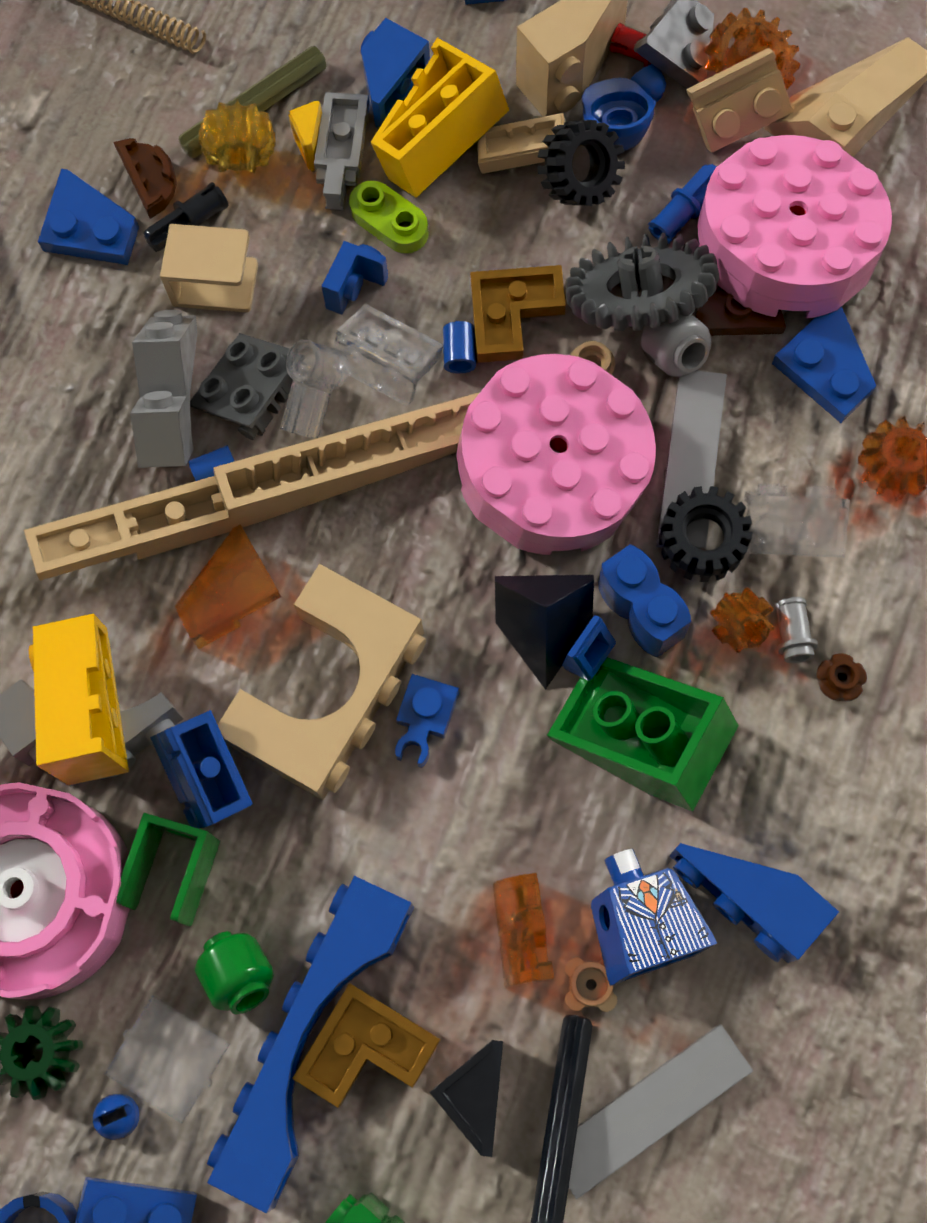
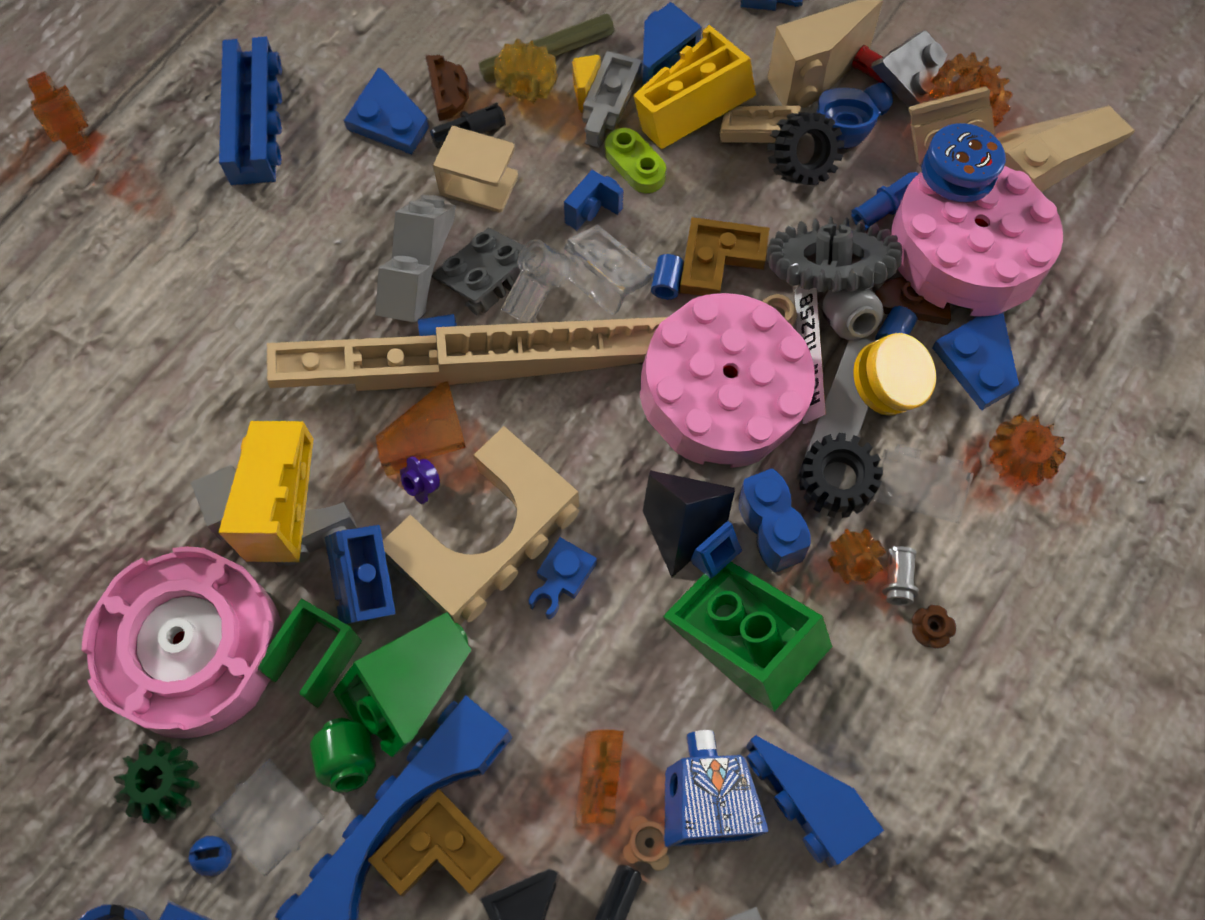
camera: 10 degrees right, 5 degrees down
none -> green slope [333,612,471,757]
none -> dark purple plate [400,456,440,504]
none -> sticker [794,286,826,424]
none -> head [853,333,936,415]
none -> blue hinge [875,306,917,341]
none -> blue head [922,123,1006,202]

